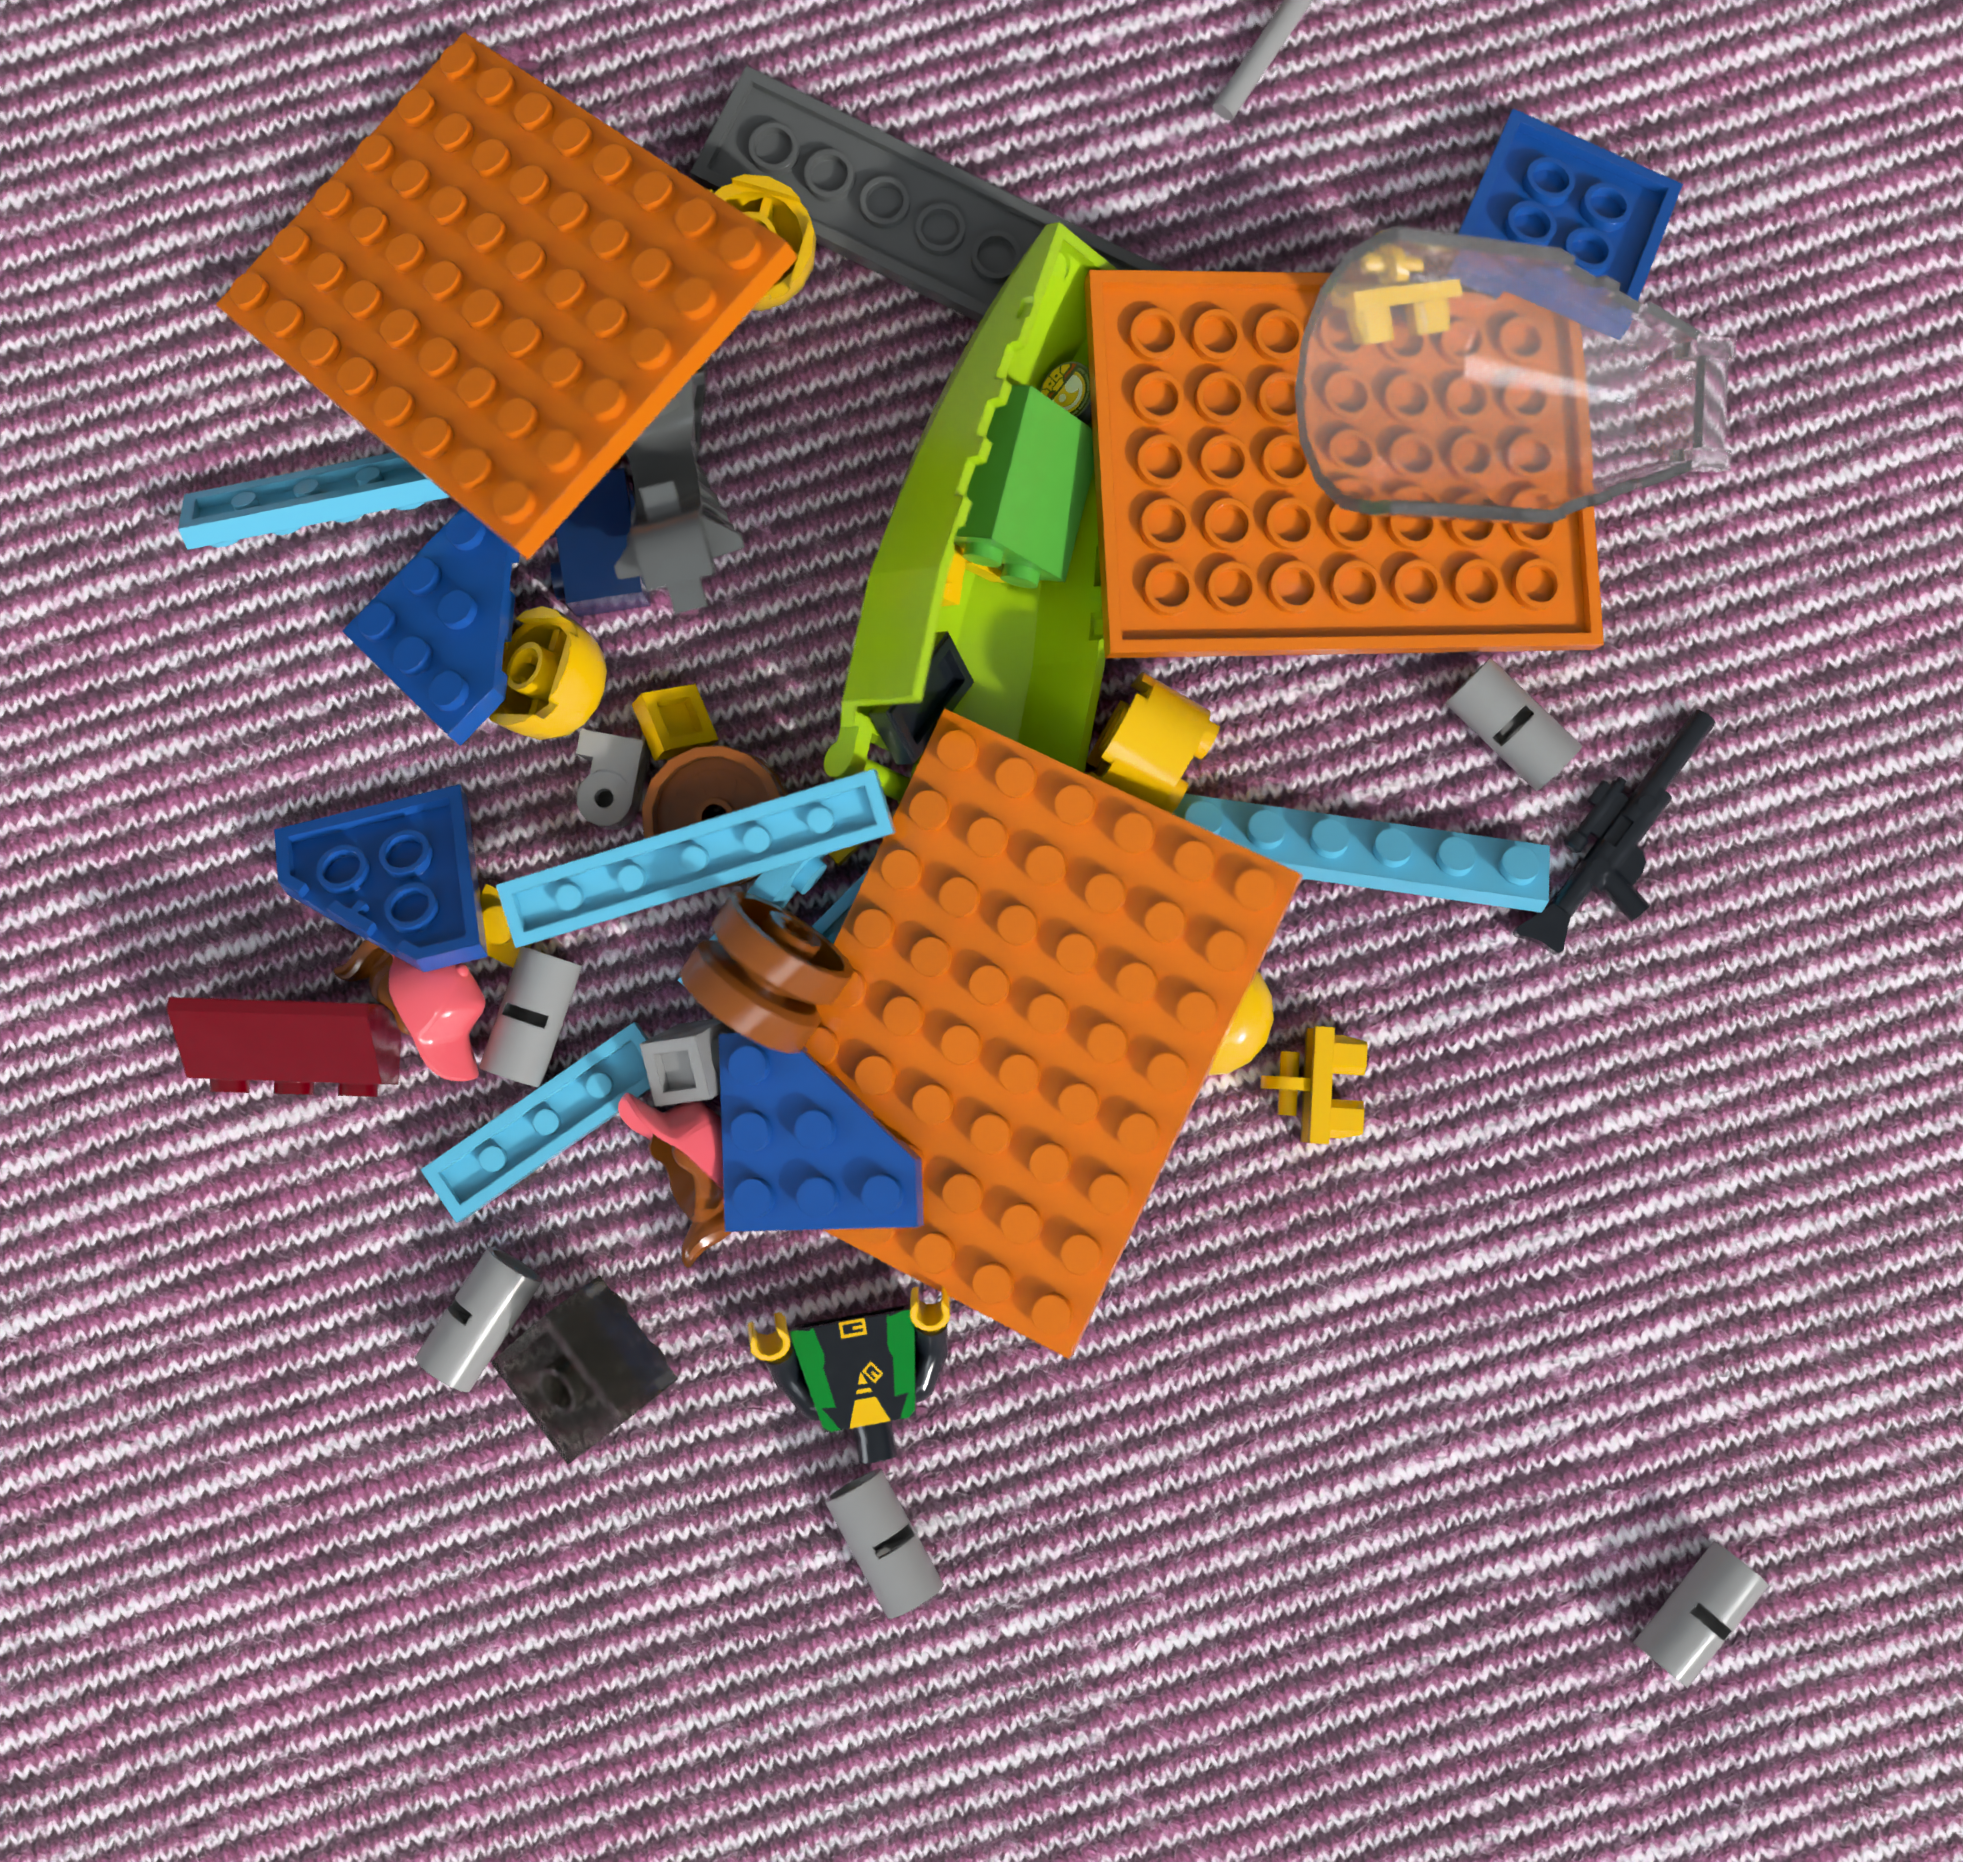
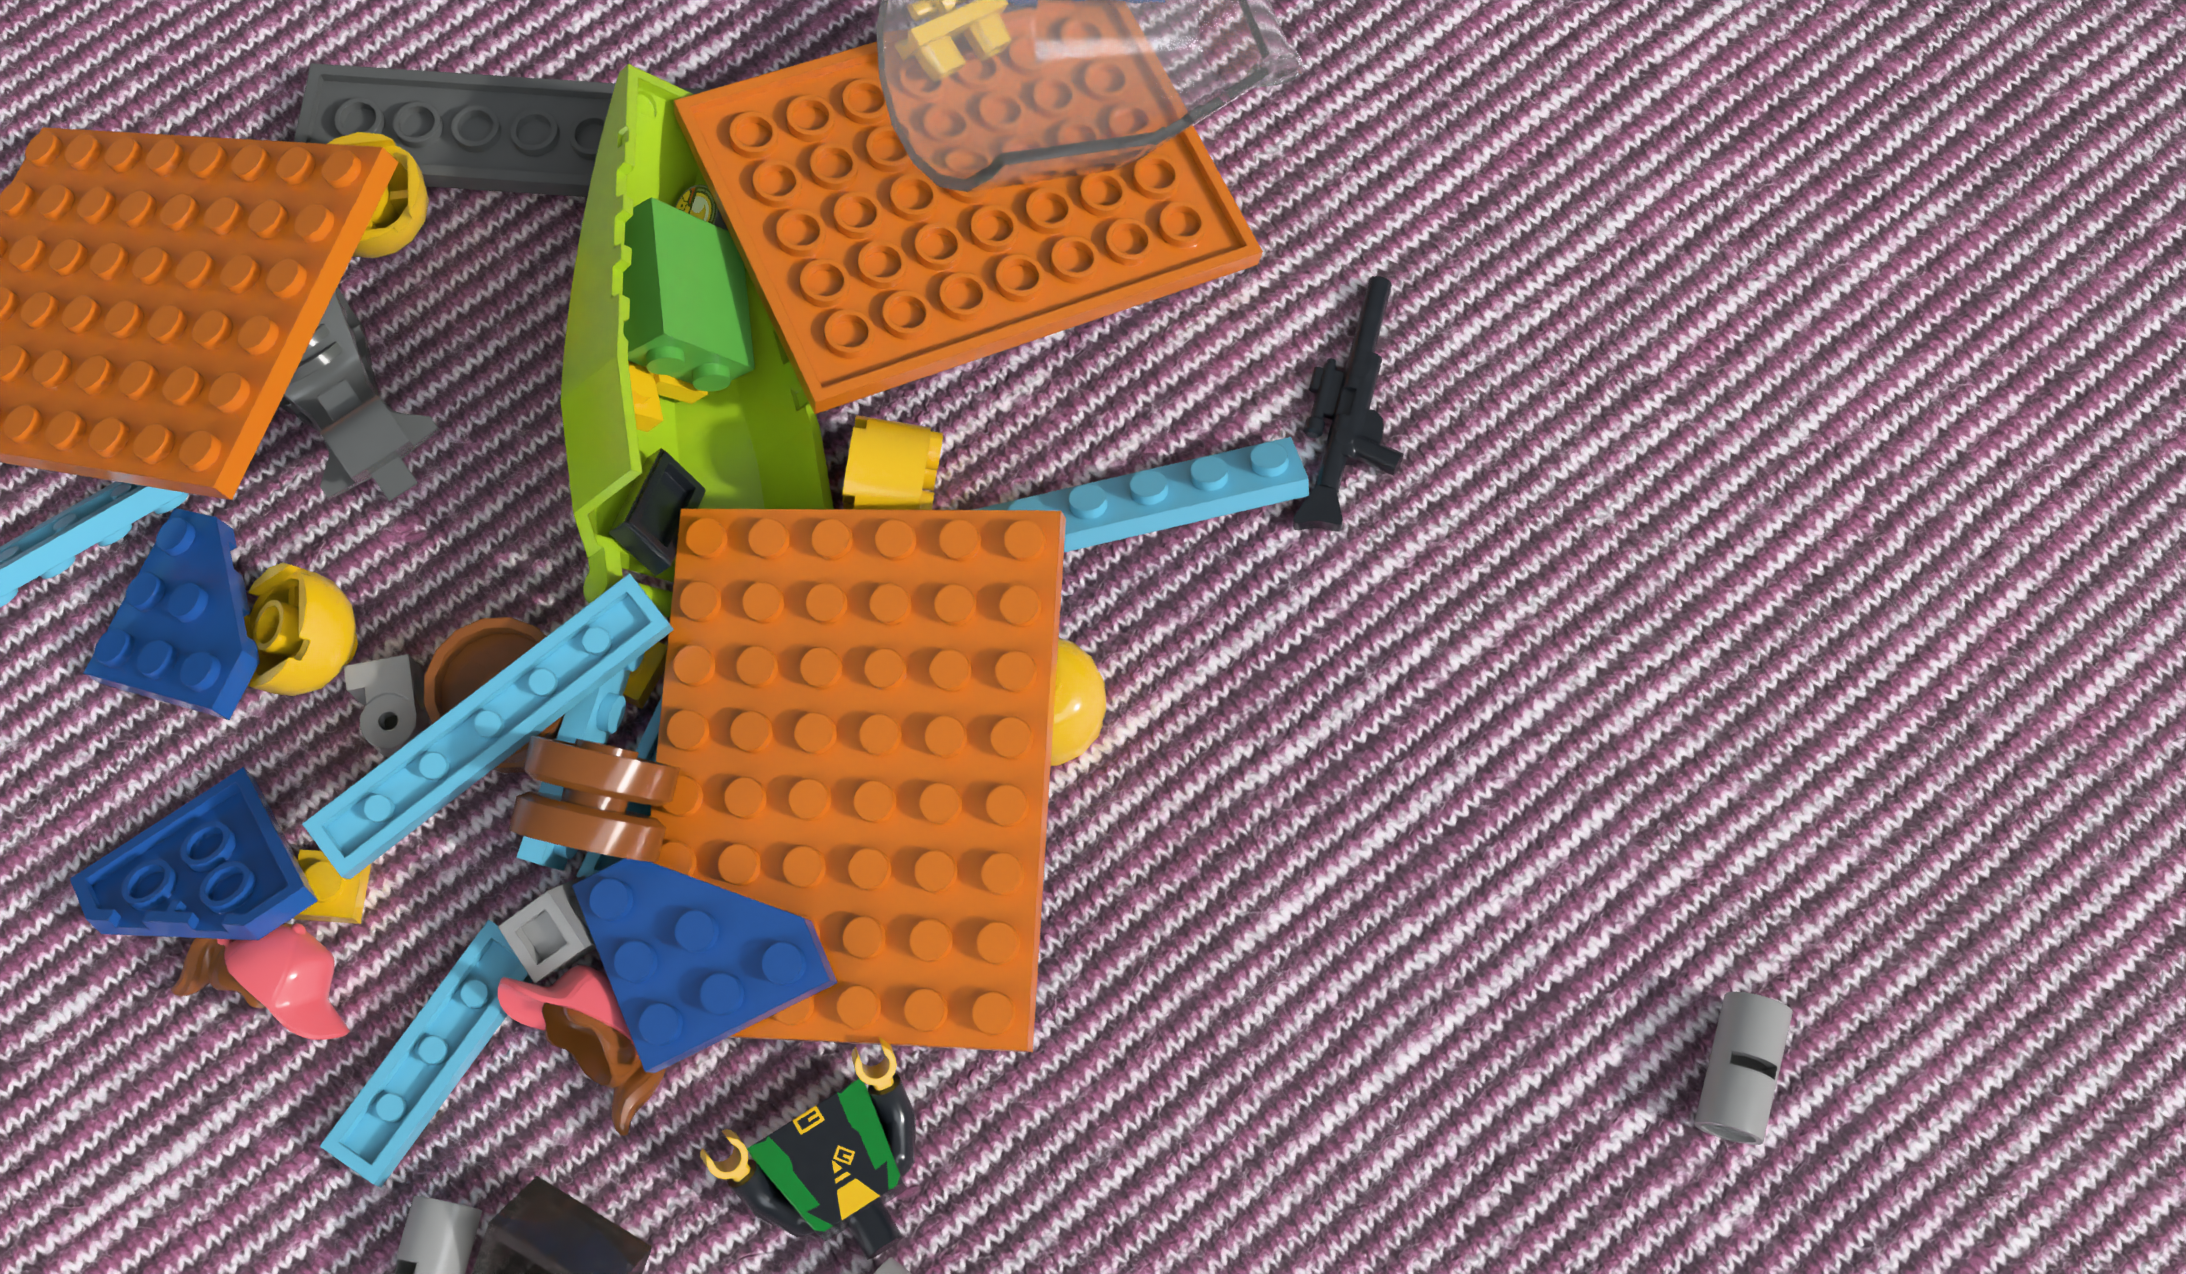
camera: 20 degrees left, 15 degrees down
dark red slope [167,997,401,1097] -> none
light grey pin [479,947,583,1087] -> none
dark blue brick [549,468,651,617] -> none
yellow plate [631,683,719,761] -> none
yellow hips [1260,1026,1368,1144] -> none
light grey pin [1445,657,1582,791] -> none

